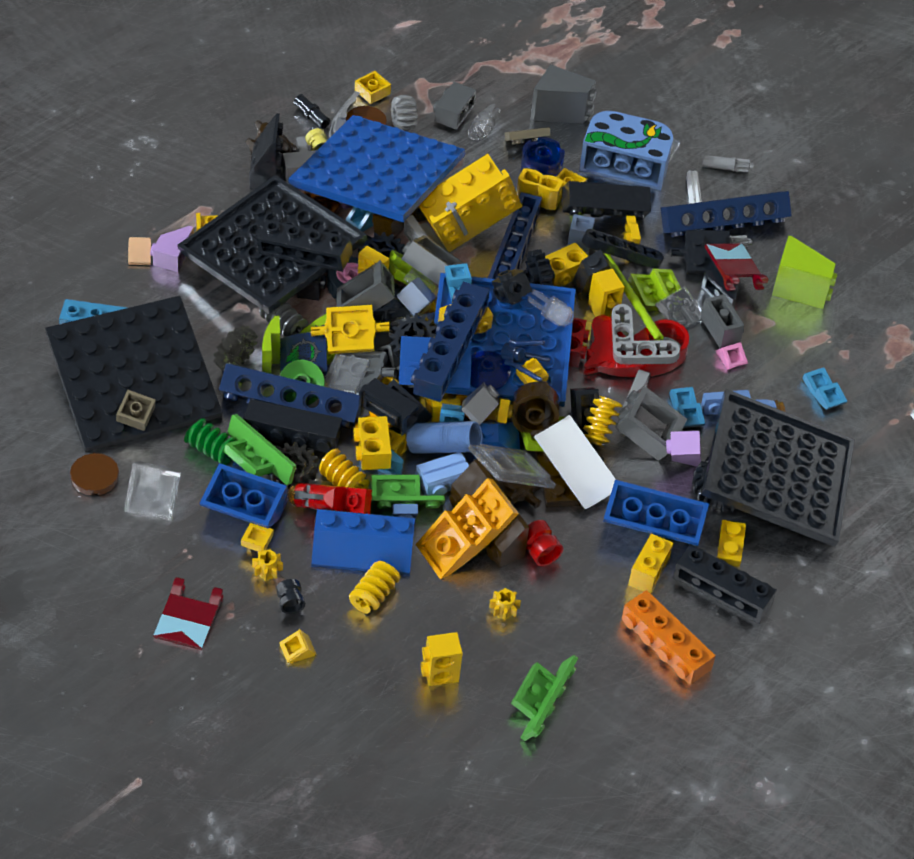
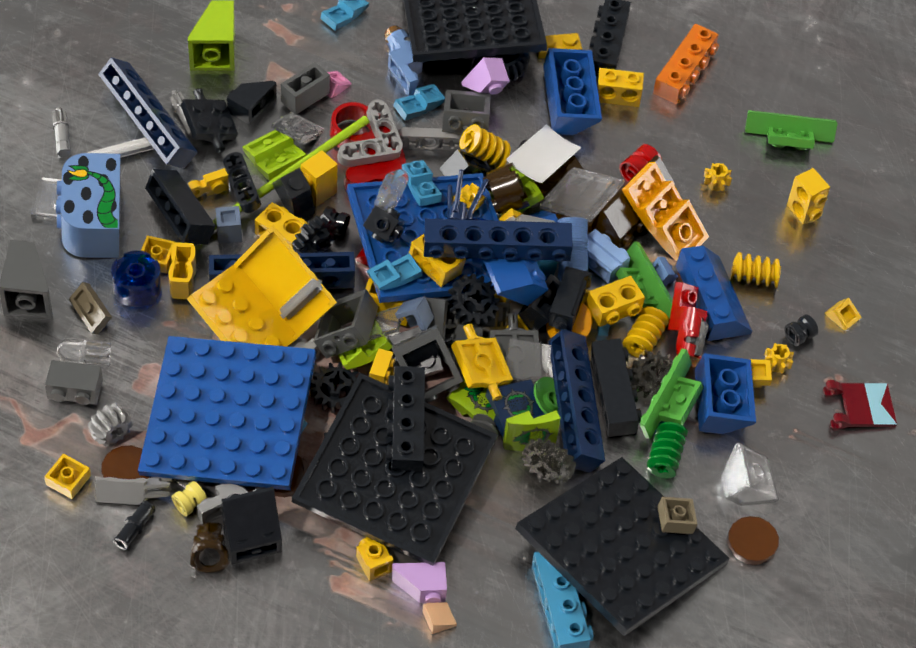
camera: 110 degrees left, 5 degrees up
dark red flag [705,243,769,291] -> none
none -> dark azure slope [402,160,442,206]

